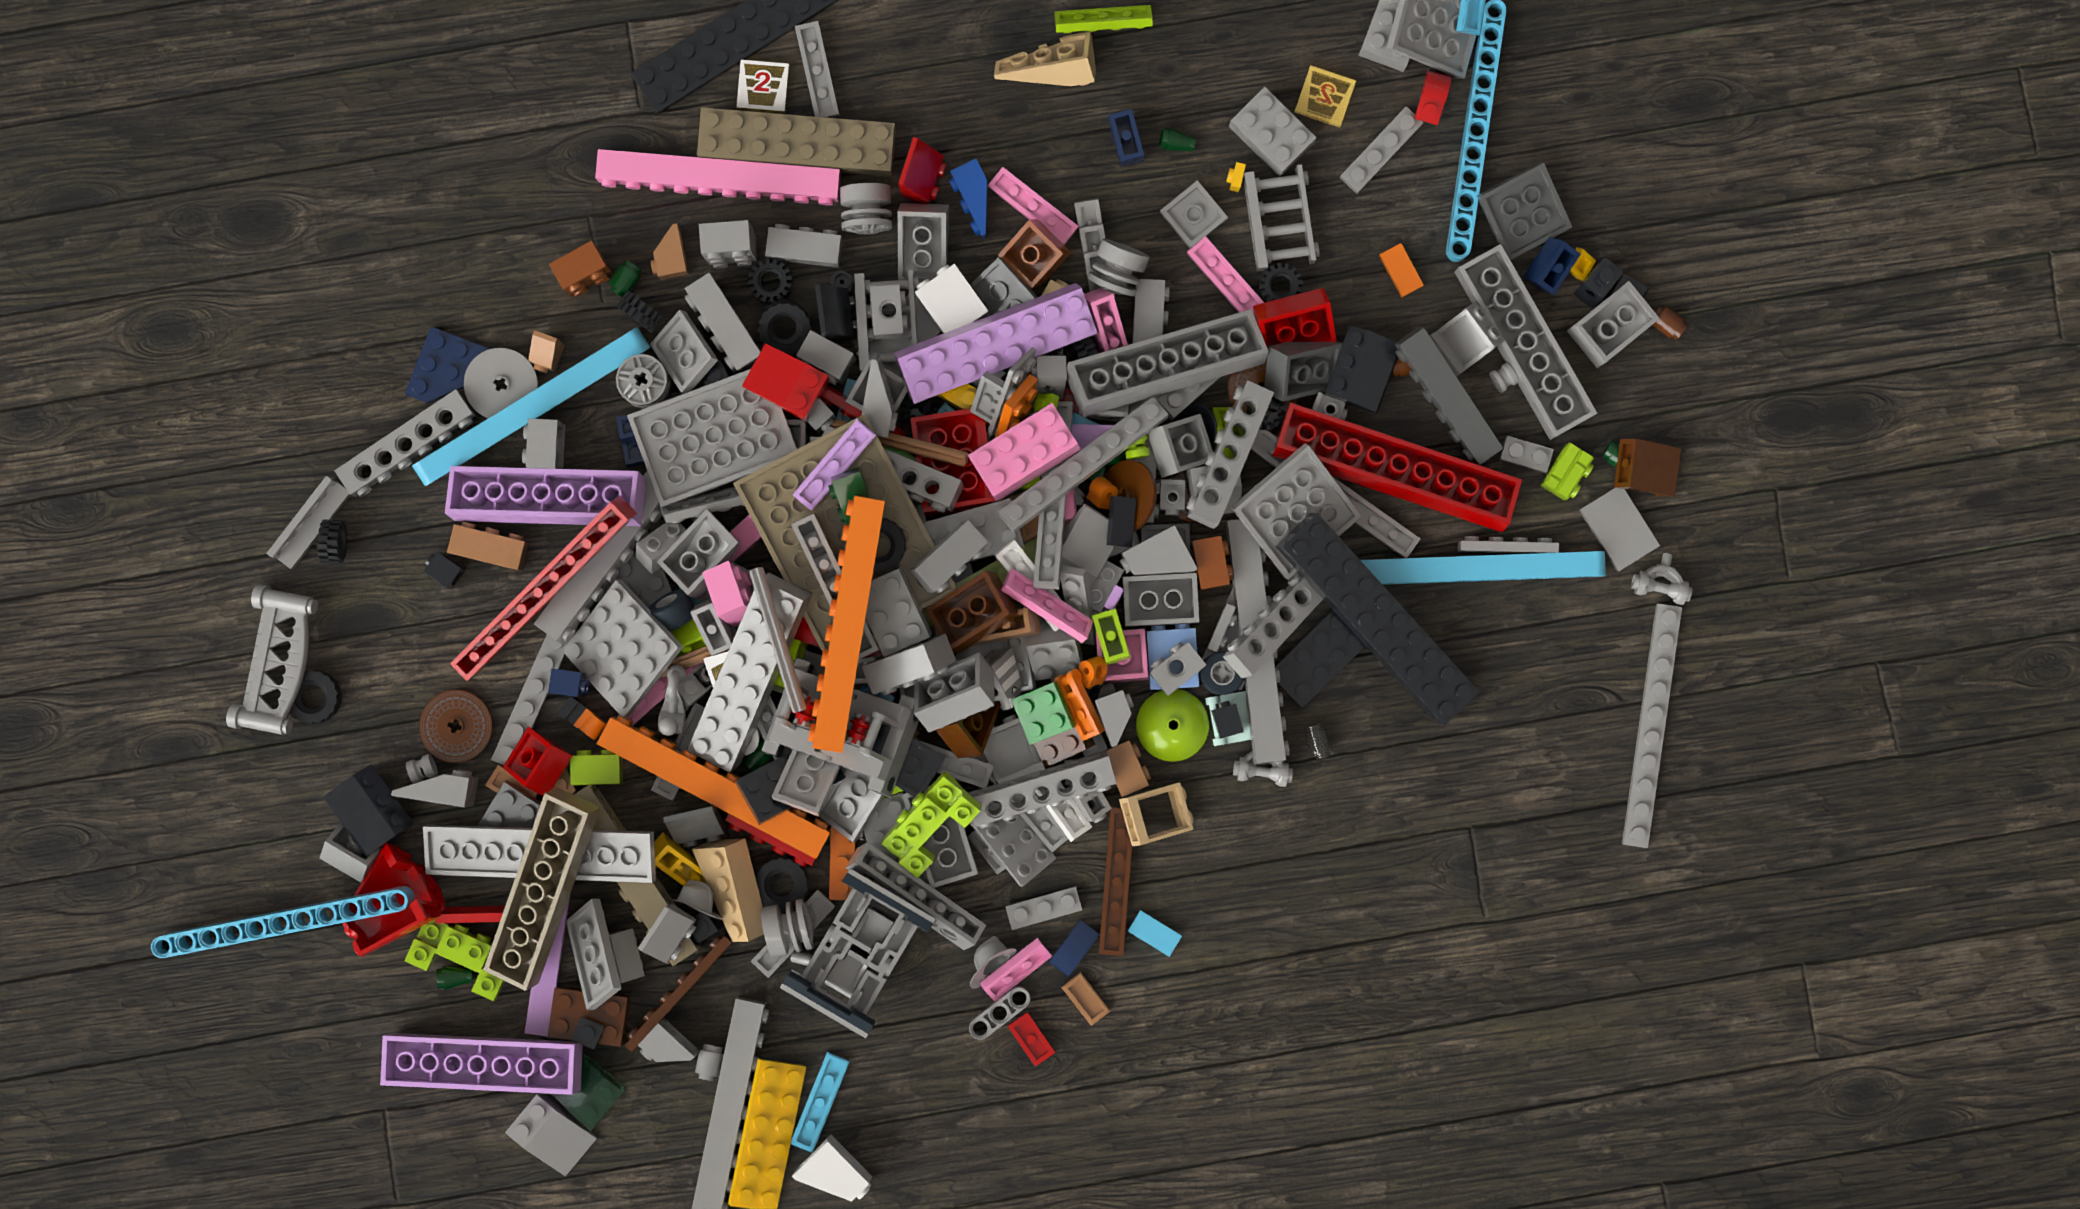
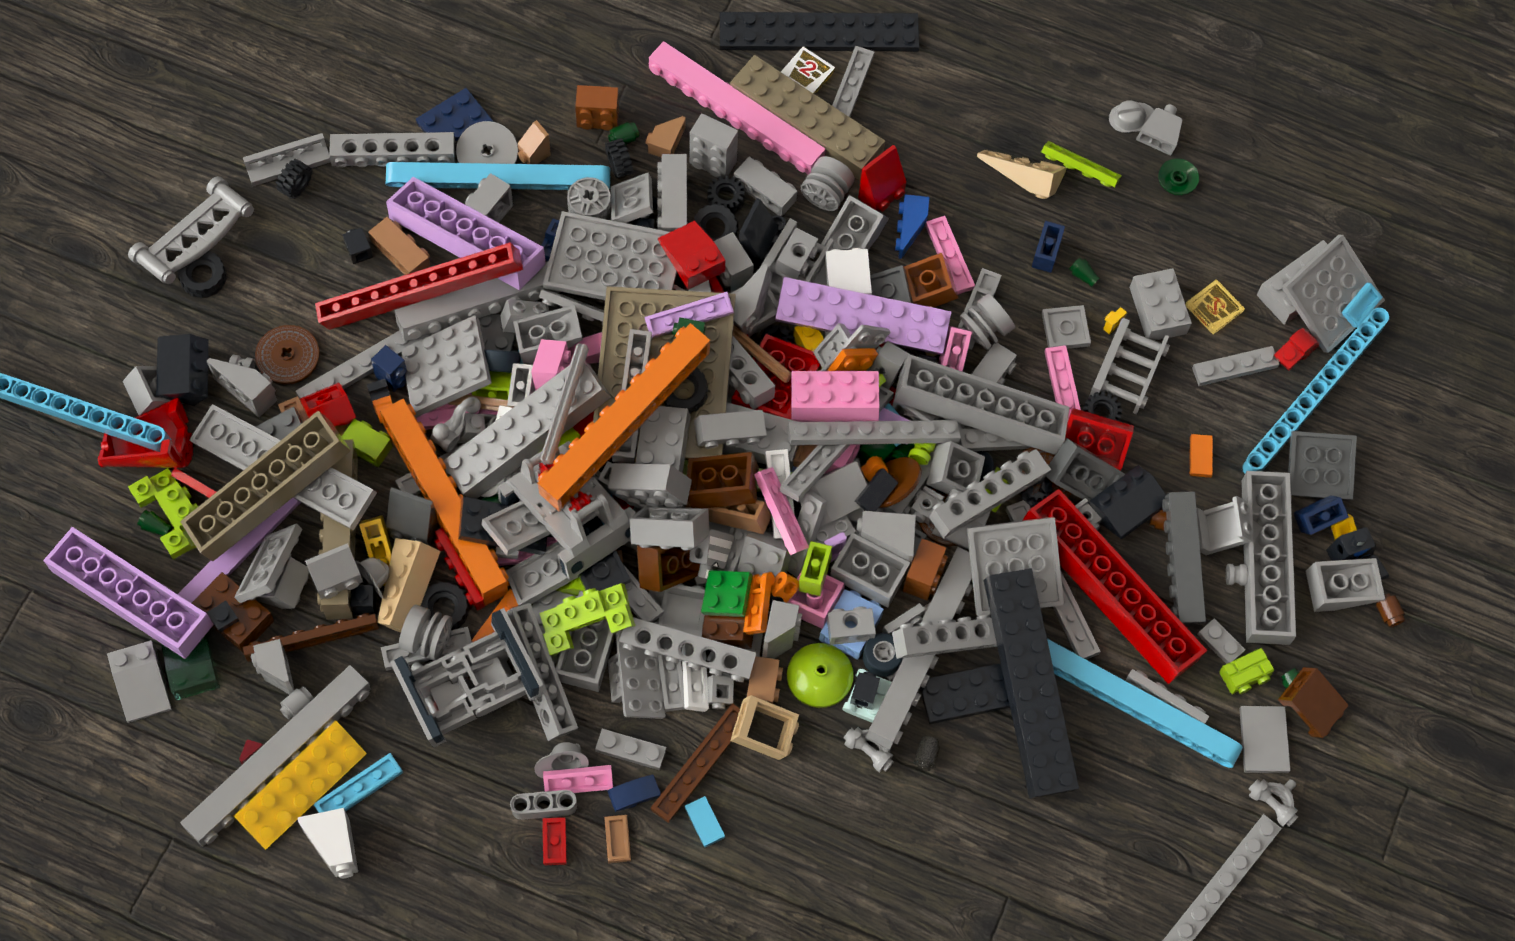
camera: 25 degrees right, 20 degrees down
none -> dark red slope [239,740,263,765]

